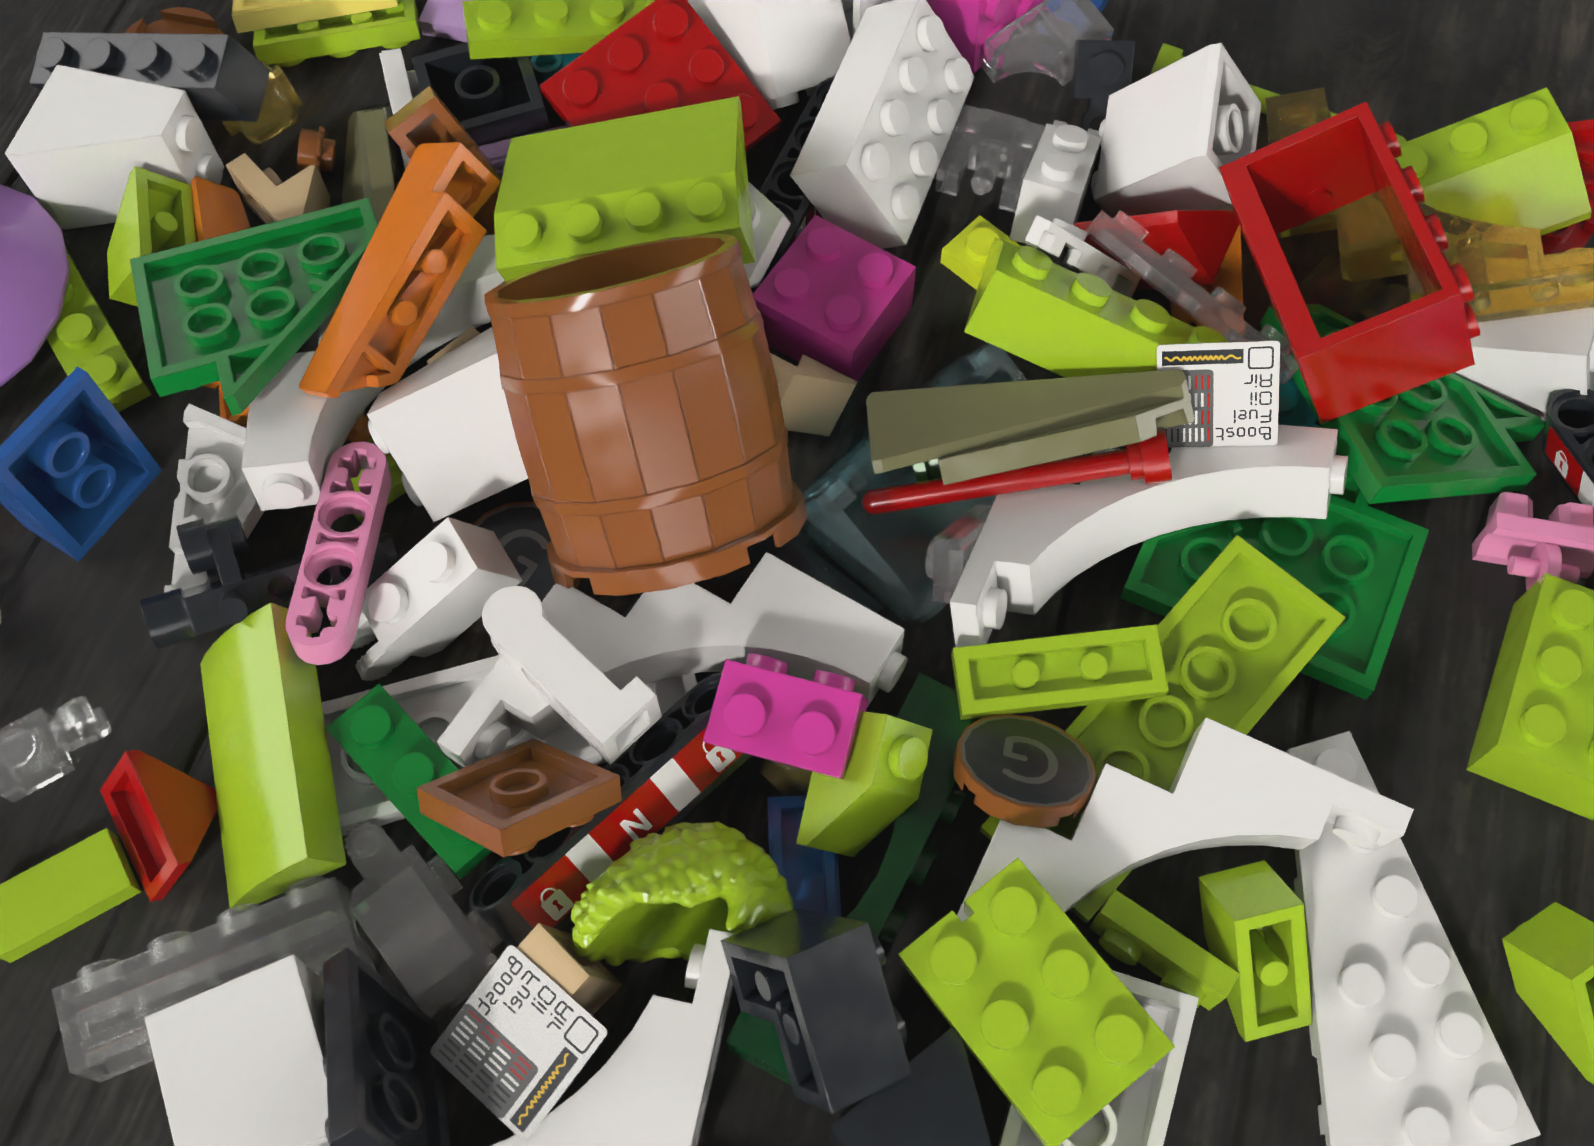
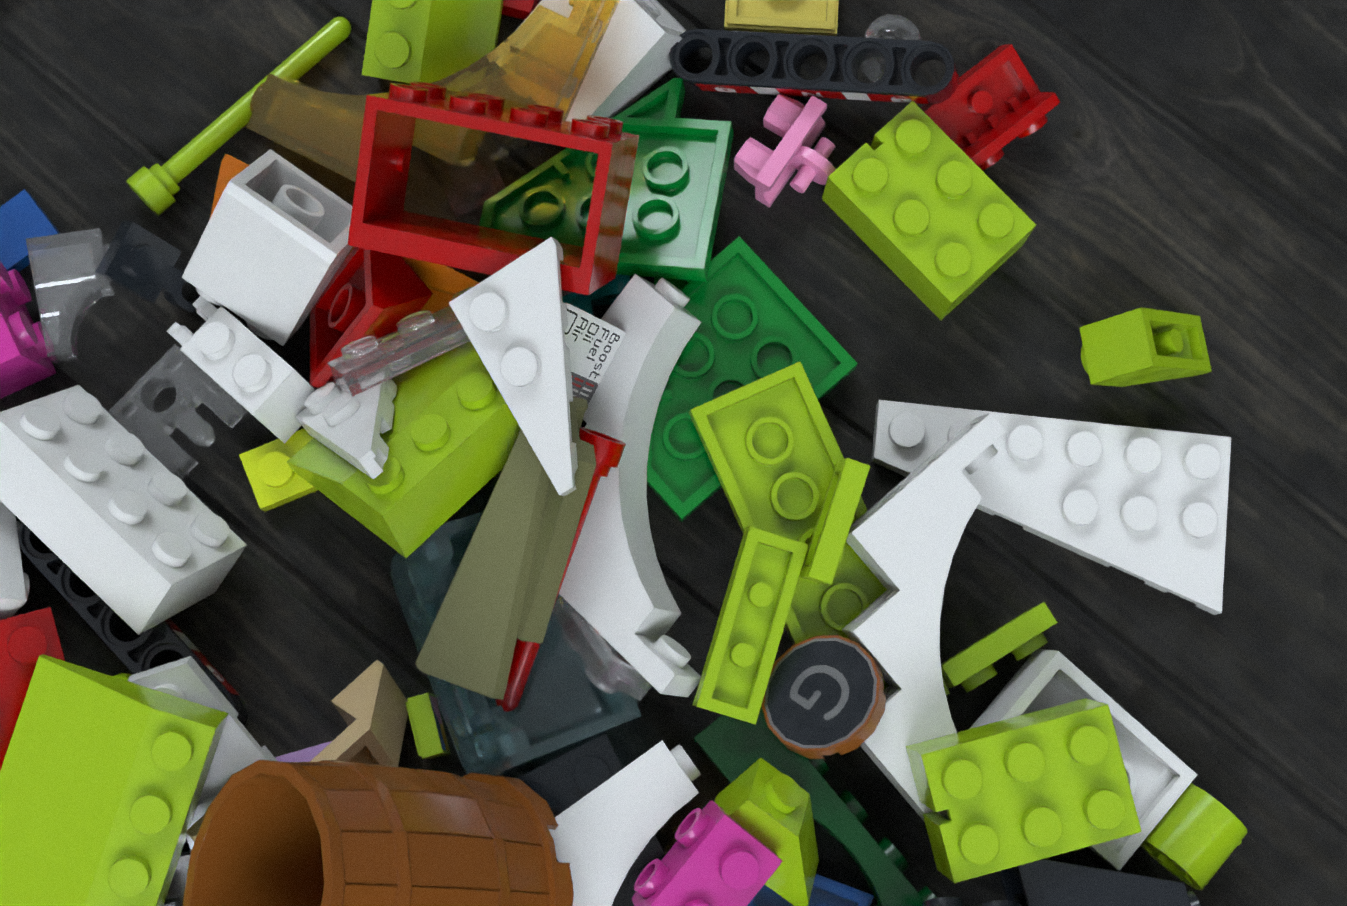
camera: 70 degrees left, 15 degrees up
dark pink brick [753,215,916,382] -> none
lime slope [1198,860,1312,1042] -> none
none -> lime tile [405,693,450,759]
none -> white wing [449,237,578,496]
none -> lime tile [799,458,870,585]

